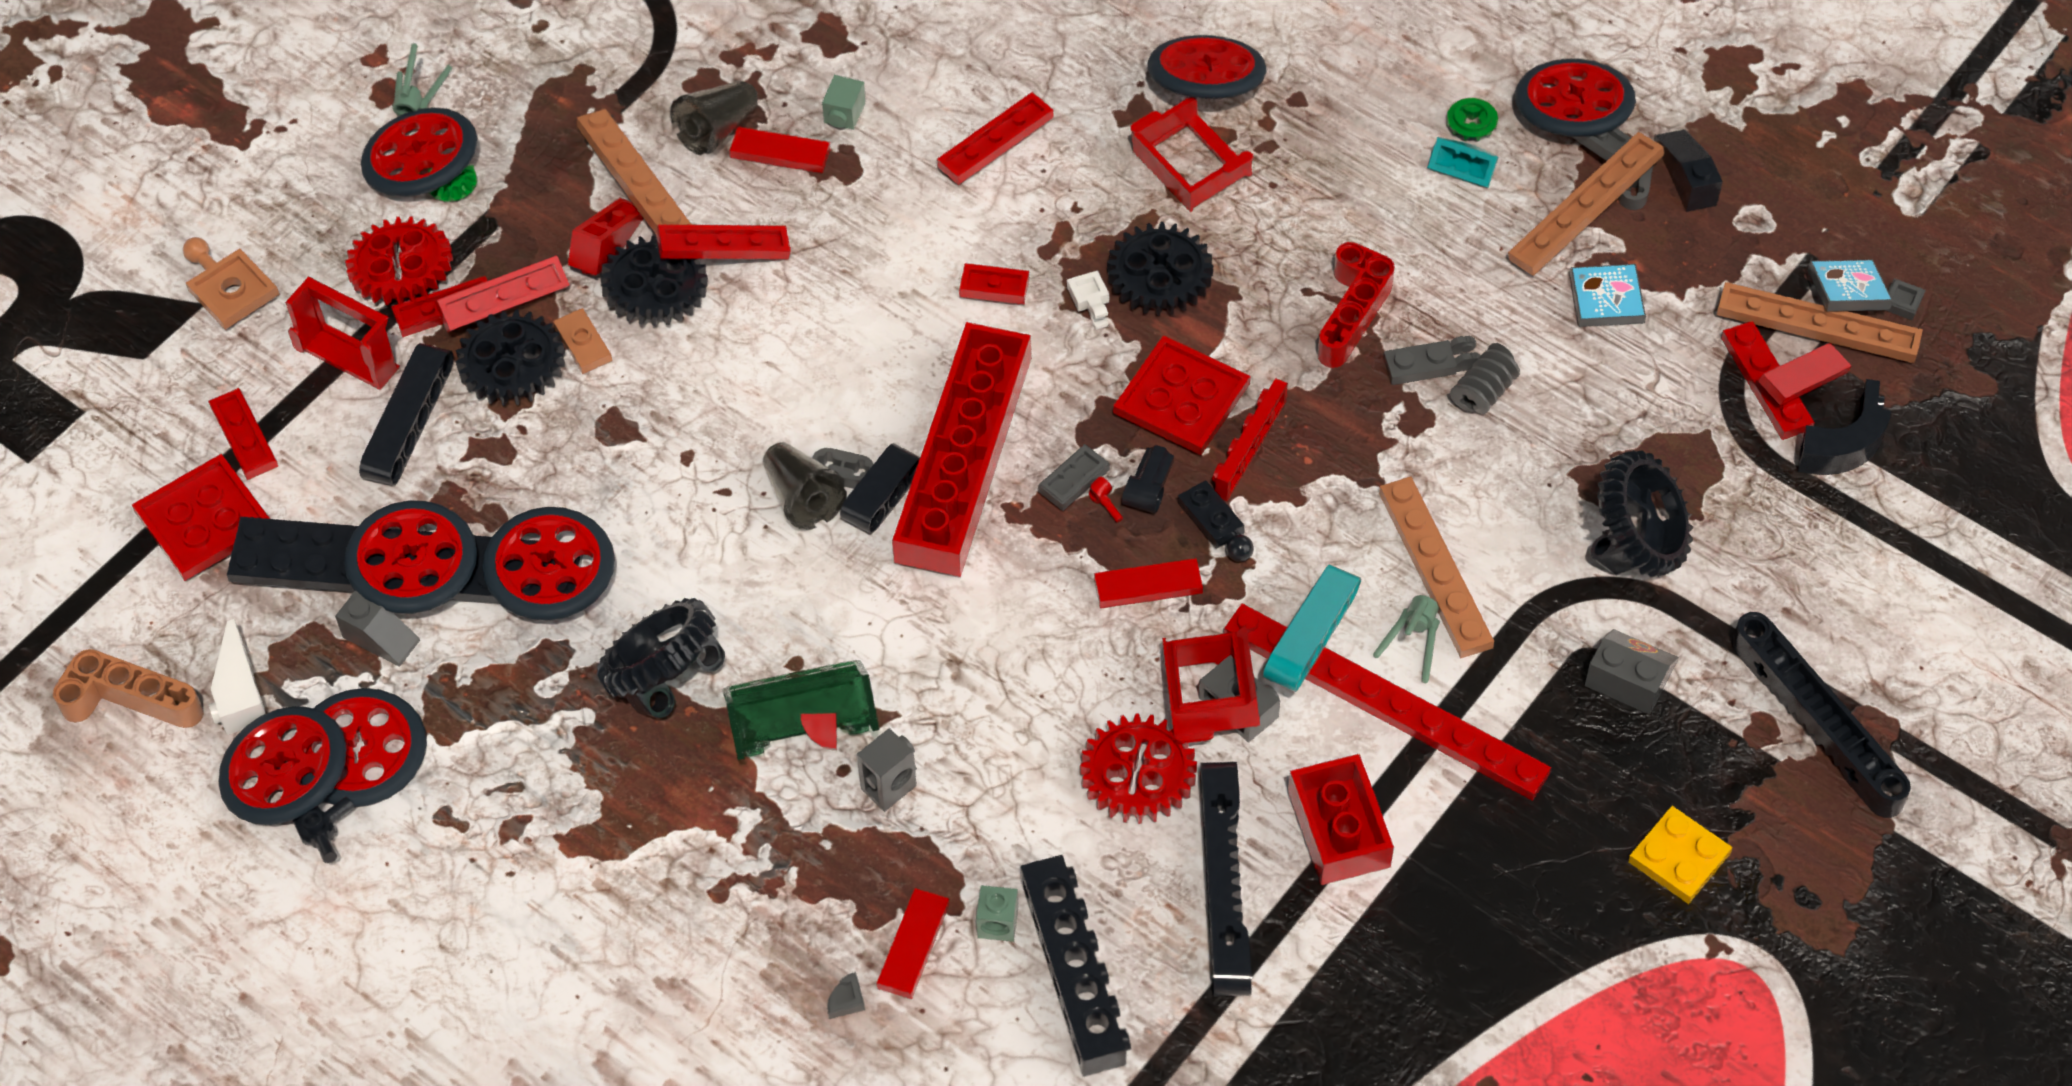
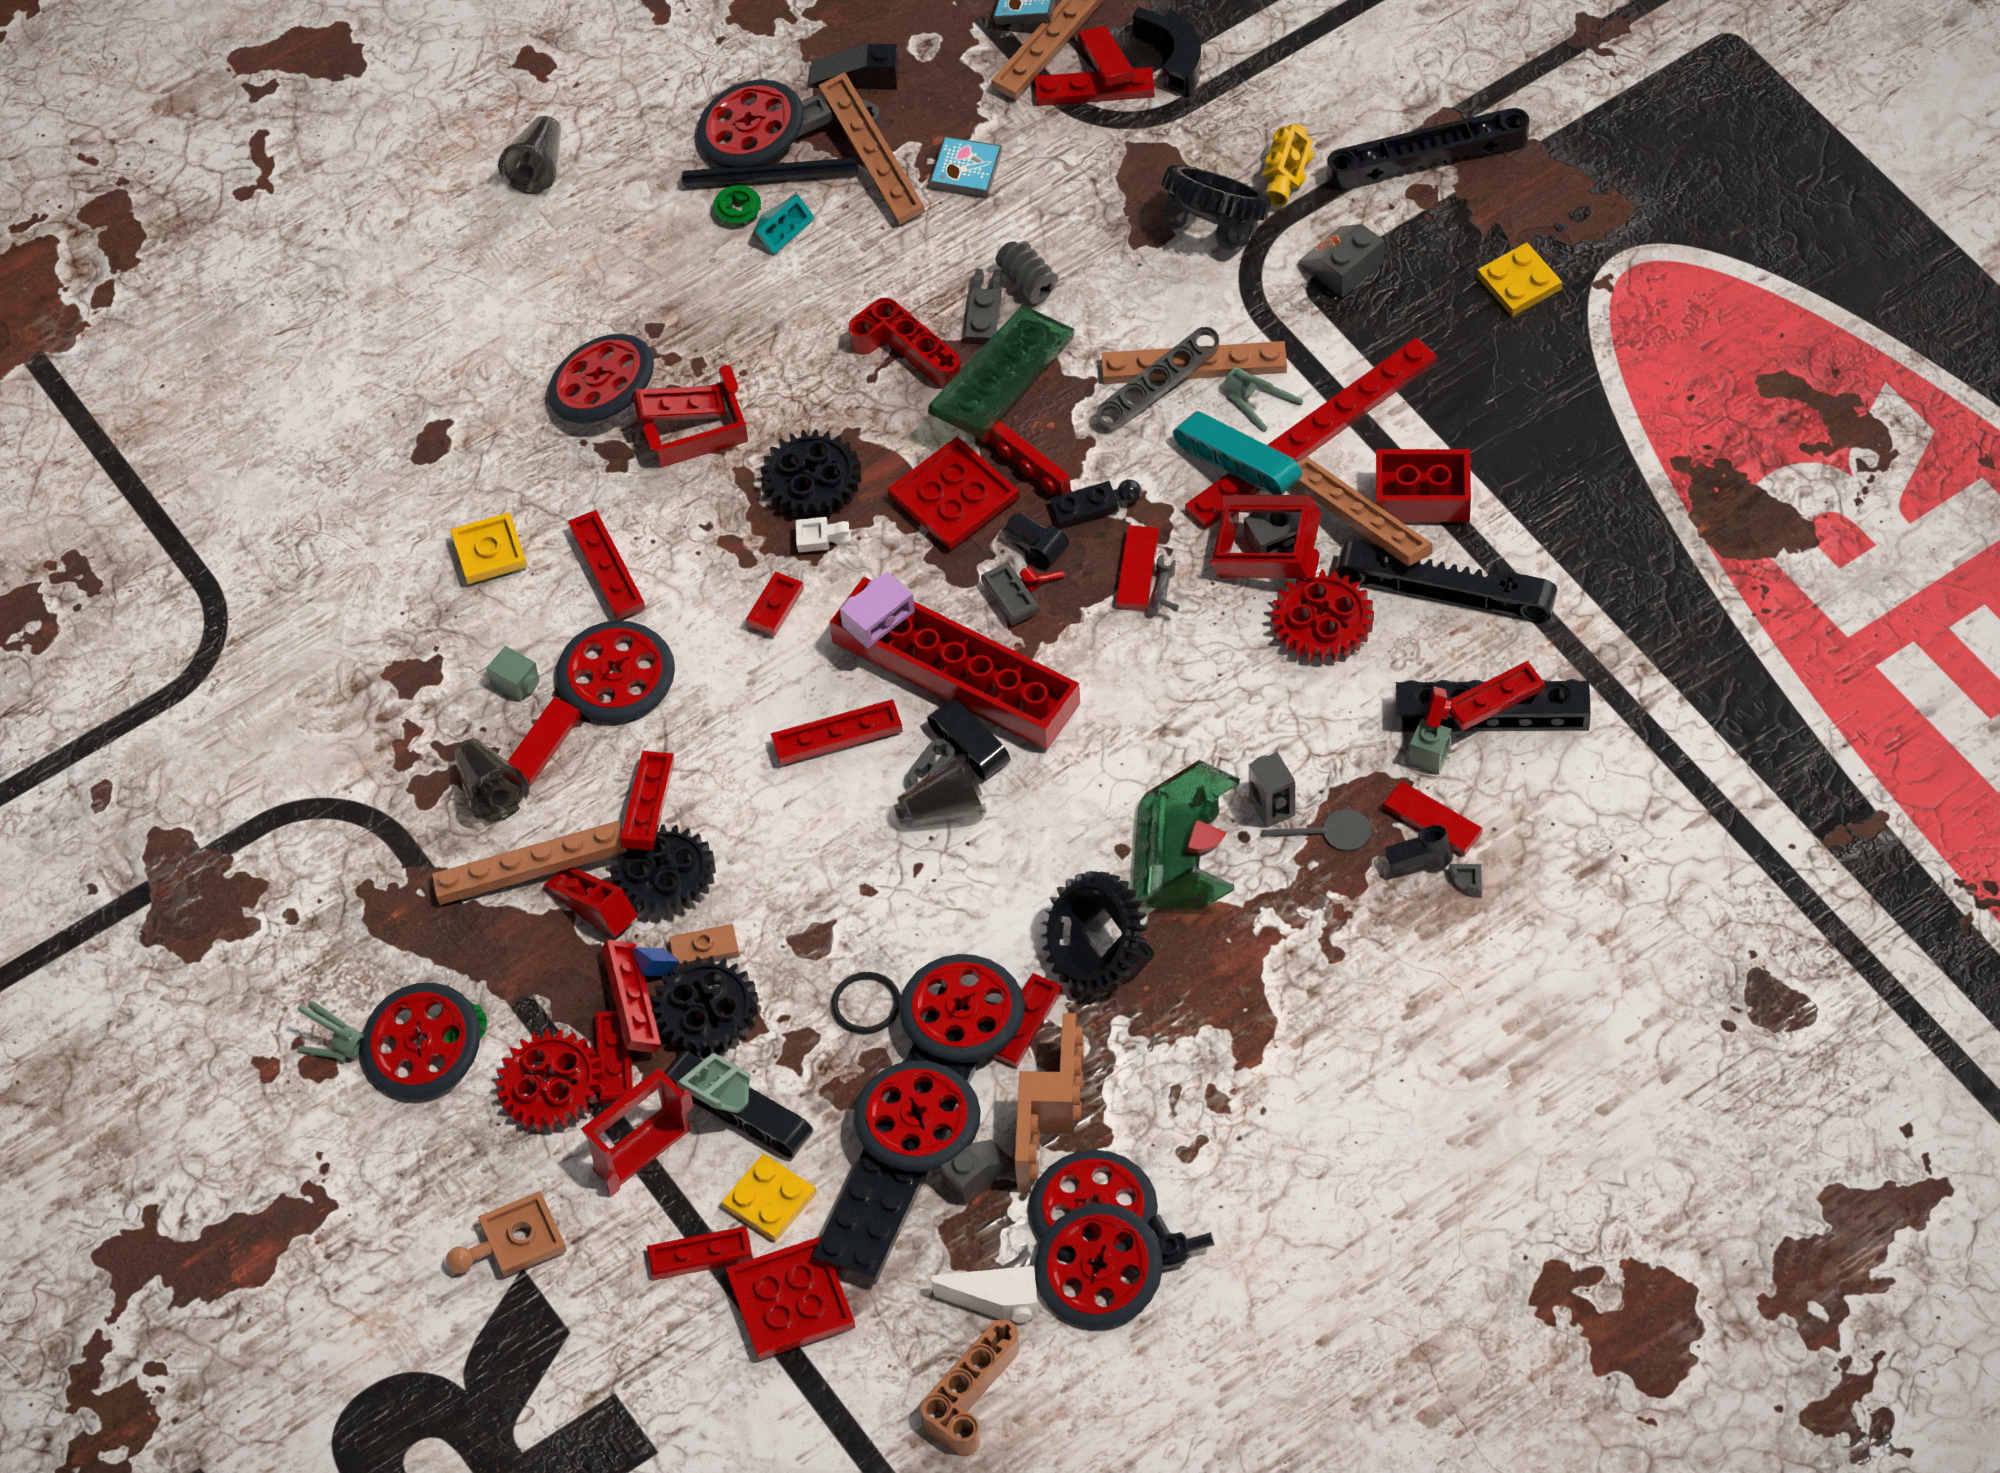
camera: 70 degrees left, 0 degrees up
none -> yellow plate [450,512,527,584]
none -> wedge [556,621,675,723]
none -> red tile [632,386,726,422]
none -> blue slope [633,947,679,977]
none -> sand green slope [677,1053,750,1113]
none -> black axle [681,158,859,187]
none -> yellow plate [721,1153,817,1243]
none -> red plate [771,699,903,766]
none -> black tyre [831,972,901,1033]
none -> lavender brick [840,571,915,649]
none -> clear green plate [928,305,1075,439]
none -> red tile [990,973,1062,1069]
none -> nougat bracket [1015,1013,1084,1193]
none -> dark grey beam [1097,326,1219,431]
none -> dark grey piece [1153,555,1180,612]
none -> dark grey piece [1261,809,1372,852]
none -> yellow brick [1262,123,1314,207]
none -> nougat plate [1293,457,1432,566]
none -> black piece [1385,825,1453,875]
none -> red plate [1425,686,1451,728]
none -> red tile [1449,661,1545,731]

